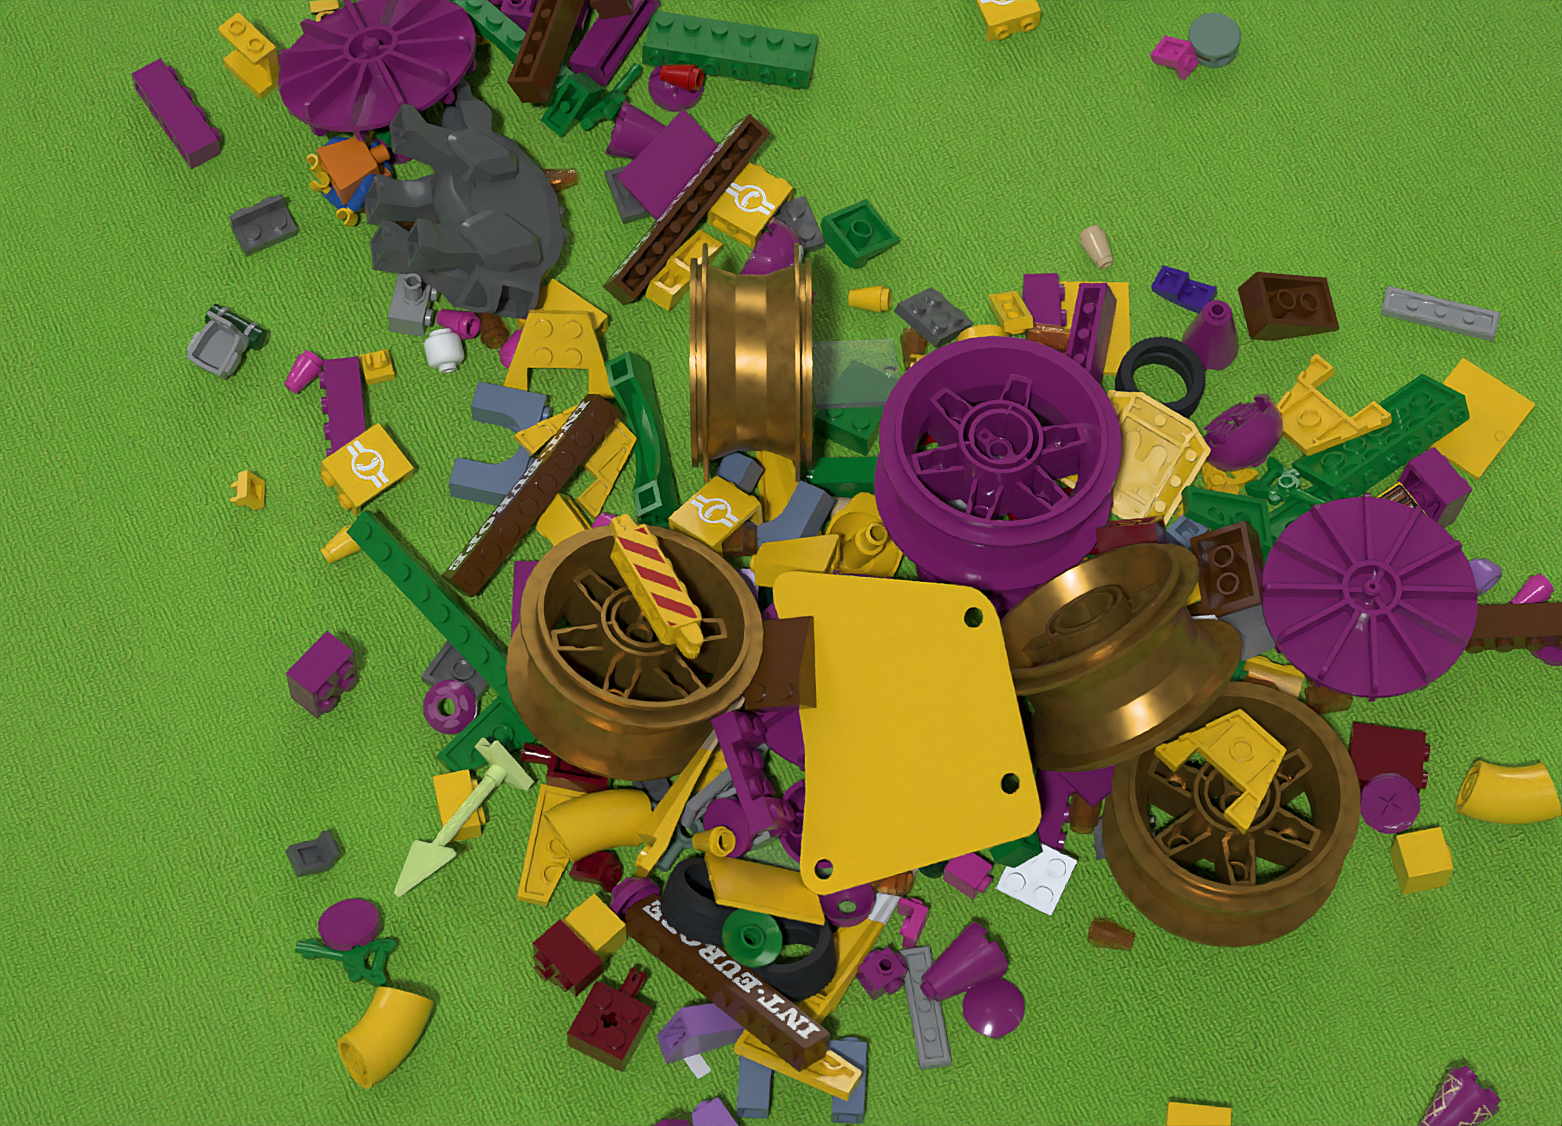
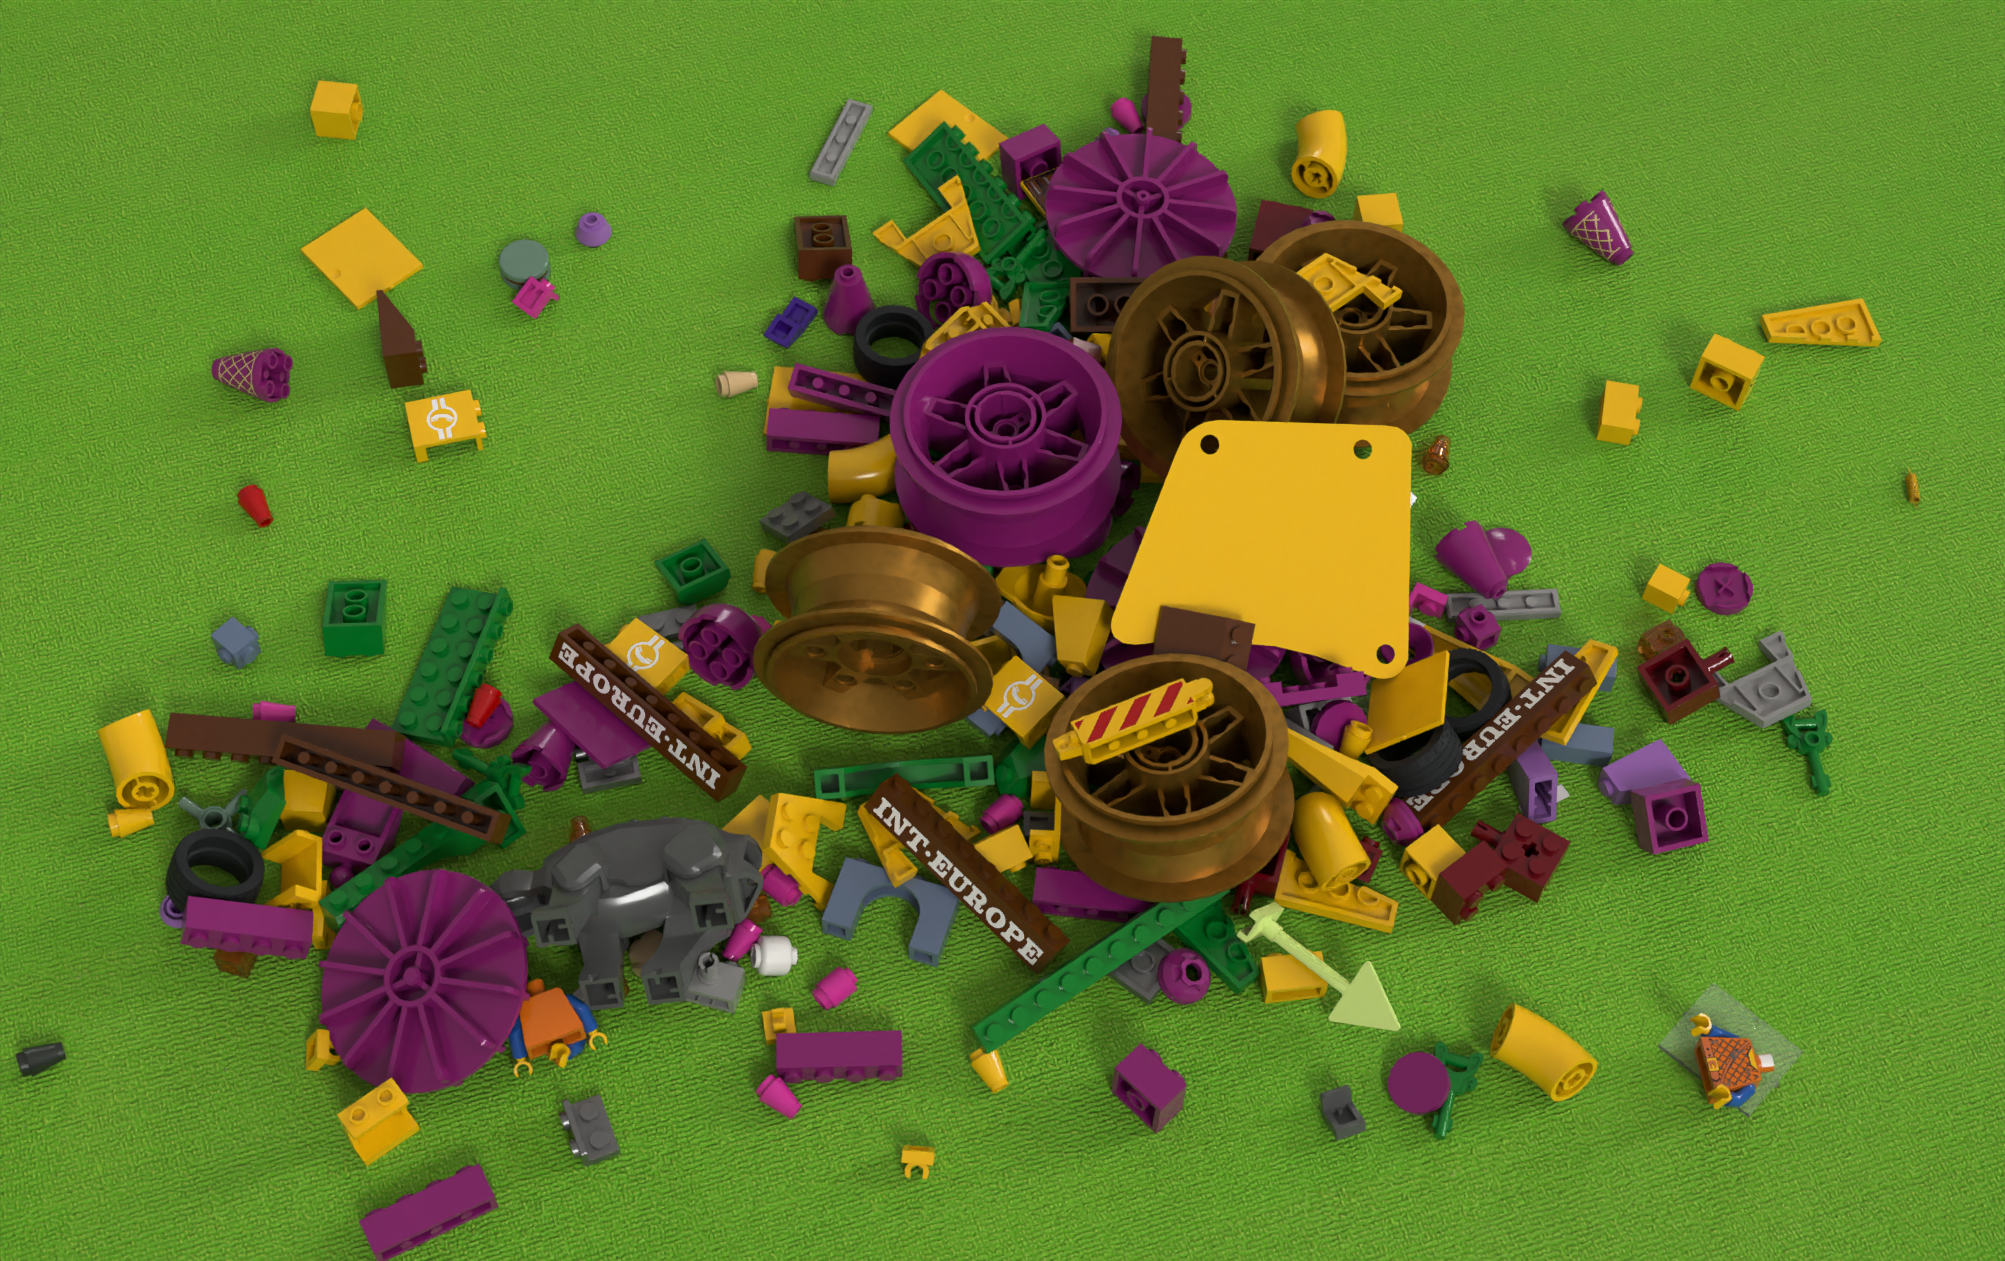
camera: 85 degrees left, 5 degrees down
light grey piece [186,304,268,380] -> none
yellow panel [319,422,414,516] -> none
green dish [722,909,782,968] -> none
yellow plate [988,291,1034,334] -> none
clear orange brick [1025,322,1069,352] -> none
none -> medium lavender cone [575,212,612,247]
none -> dark pink brick [811,966,858,1011]

